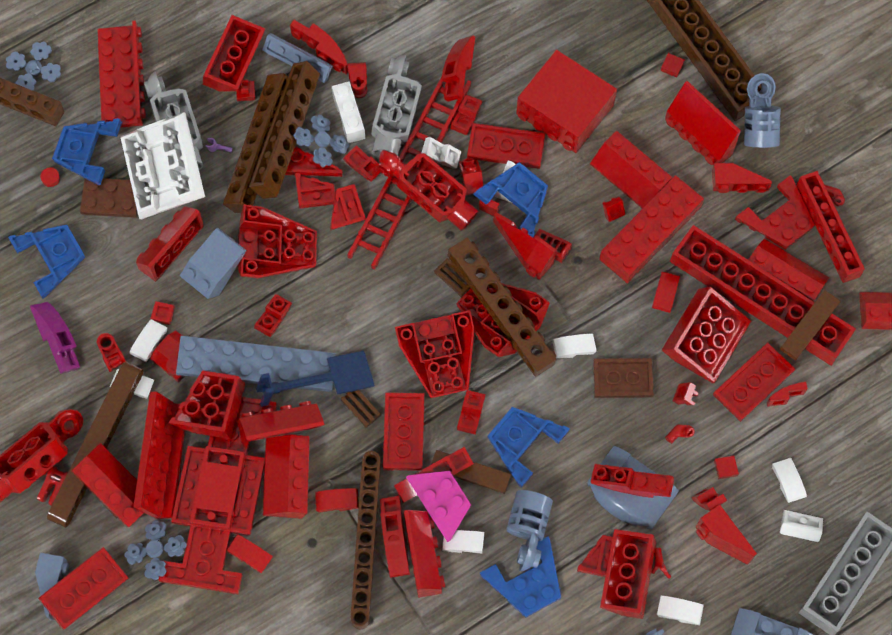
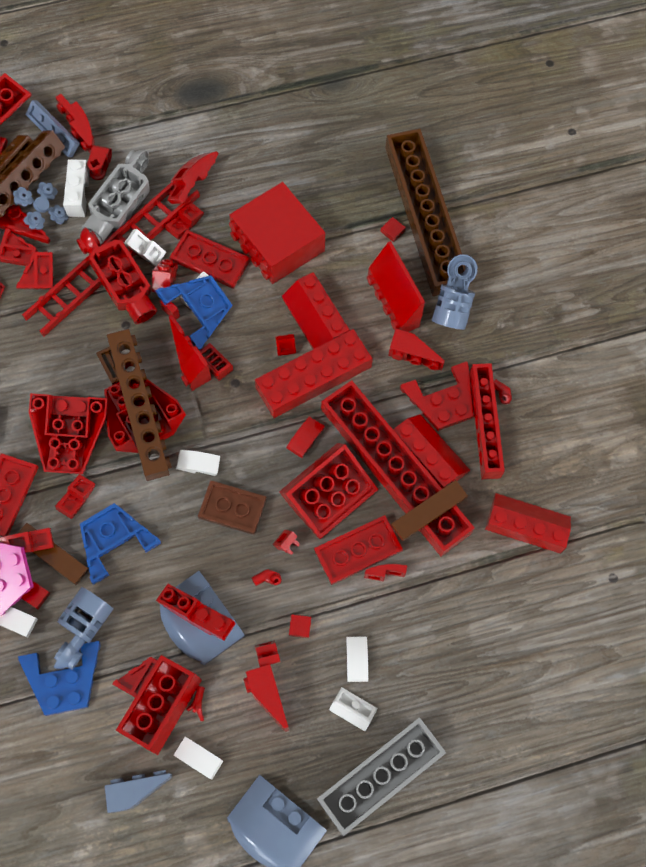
camera: 15 degrees right, 0 degrees up
red slope [343,145,381,182] -> none
none -> red tile [21,581,50,610]

